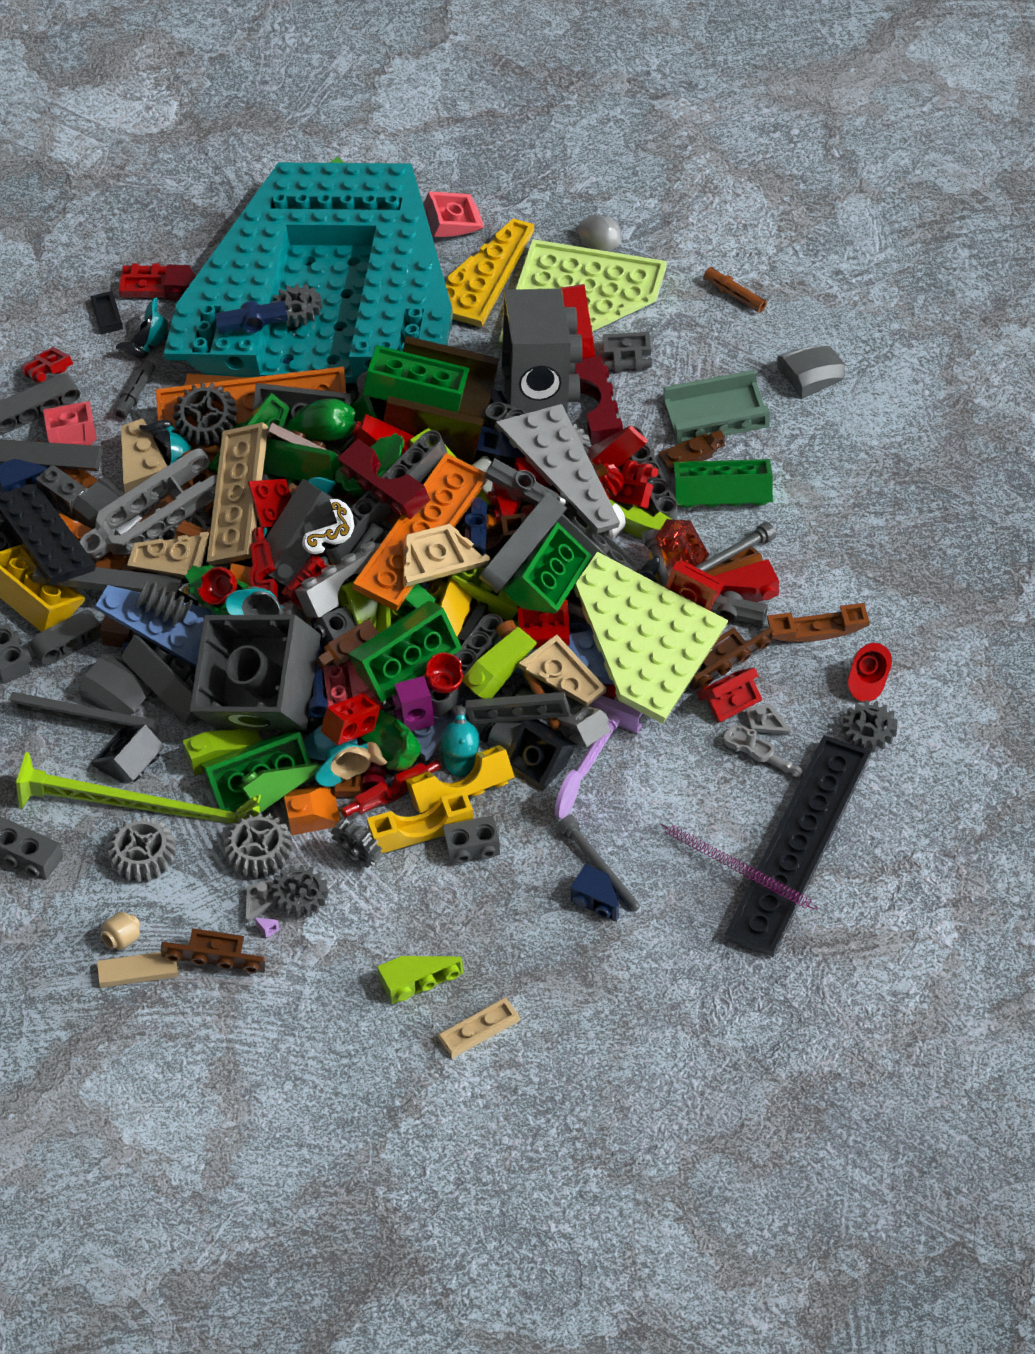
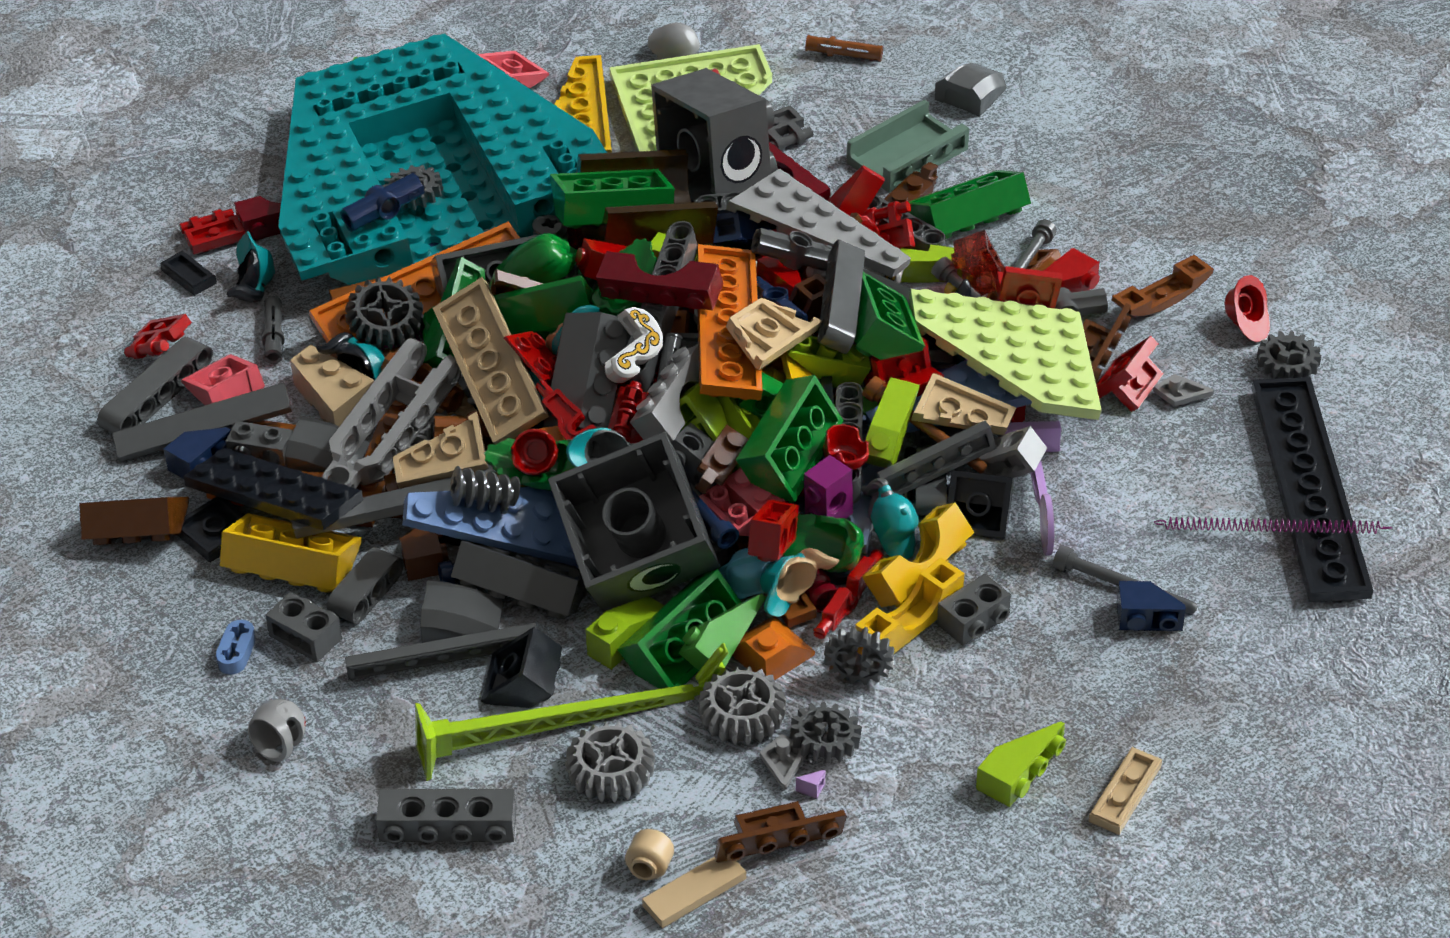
camera: 30 degrees left, 10 degrees down
light grey piece [723,725,803,778] -> none

